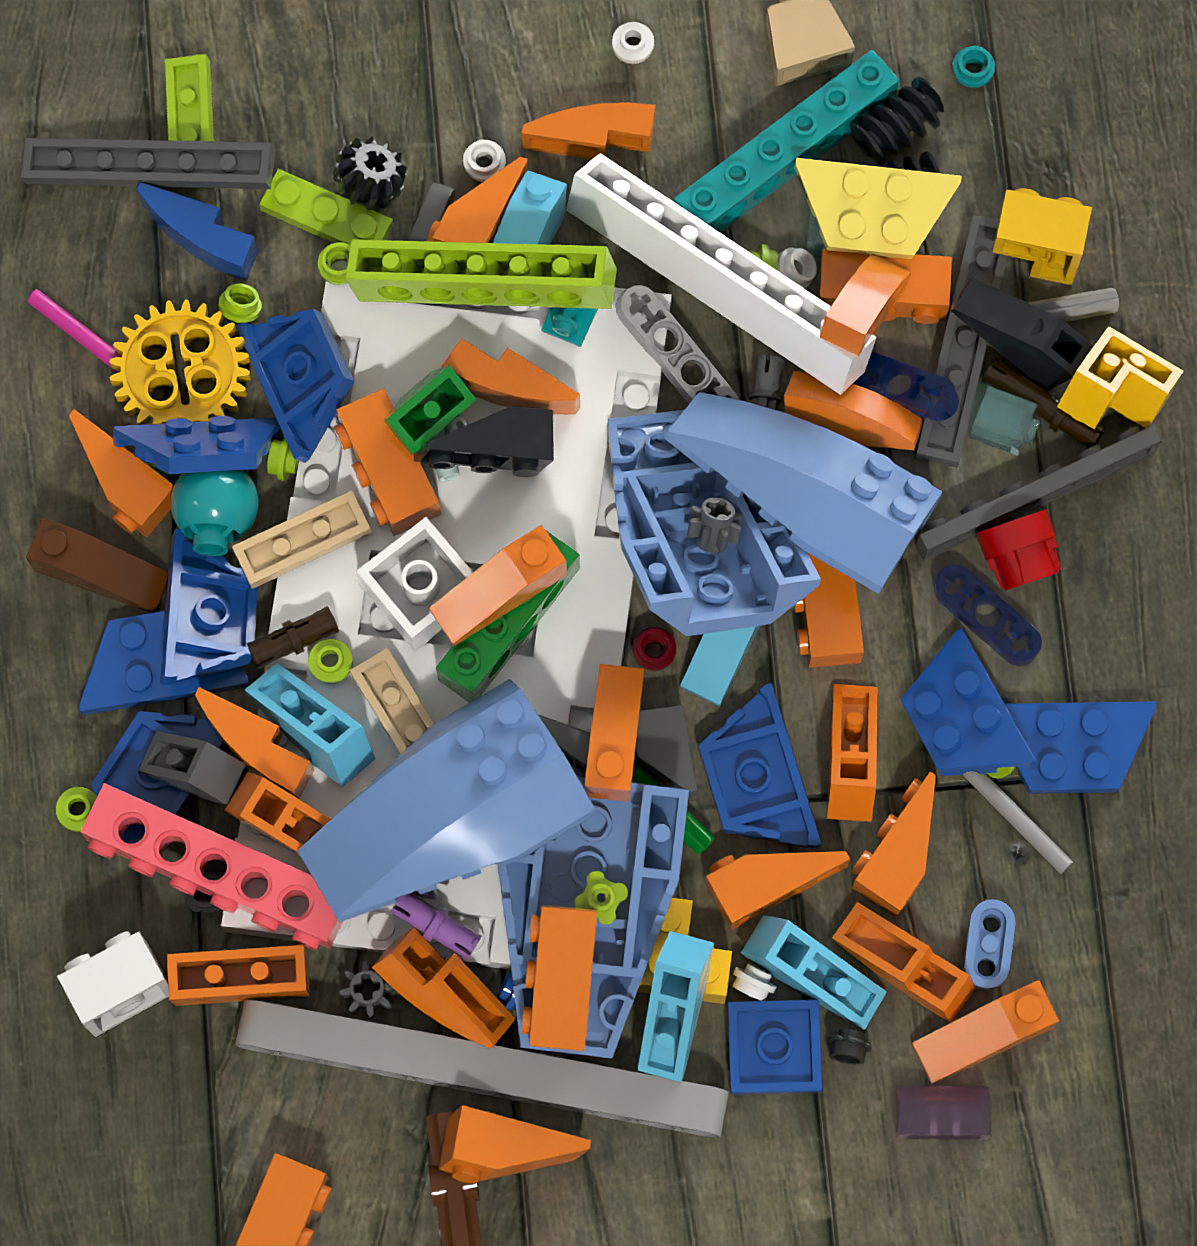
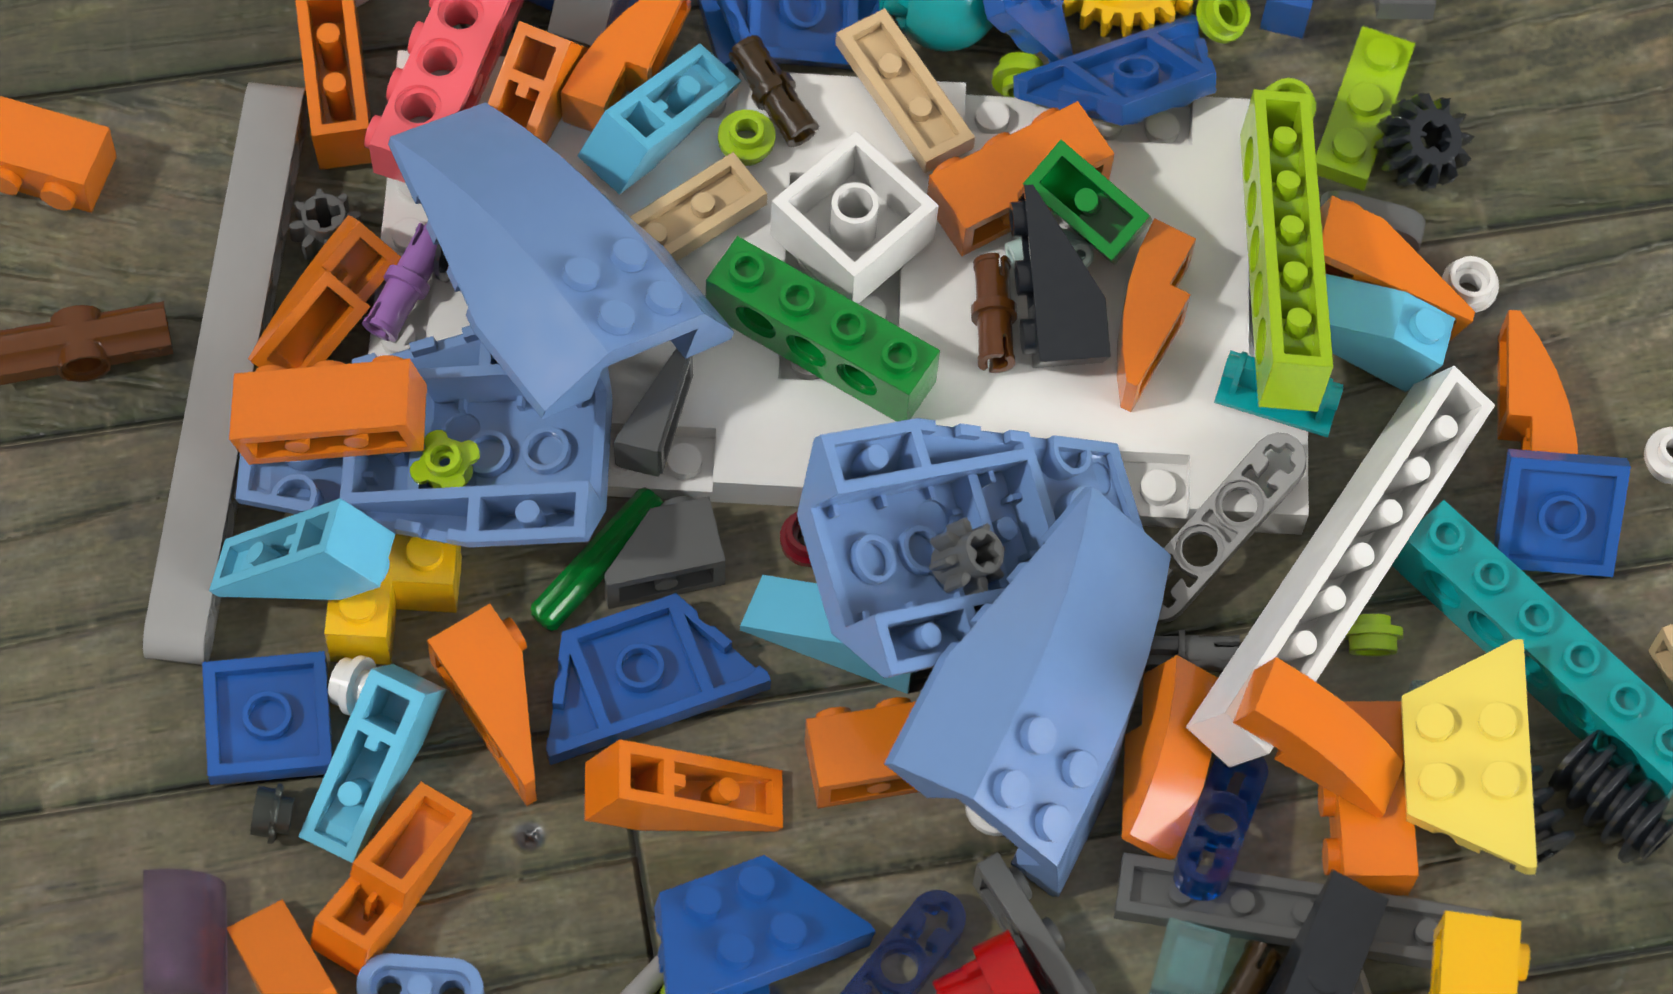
camera: 80 degrees right, 10 degrees down
orange slope [429,524,567,647] -> none
orange slope [439,1105,591,1183] -> none
orange slope [584,664,644,802] -> none
white plate [777,248,817,288] -> none
orange slope [851,771,936,918] -> none
none -> reddish brown pin [971,253,1018,373]
none -> blue plate [1494,449,1631,577]

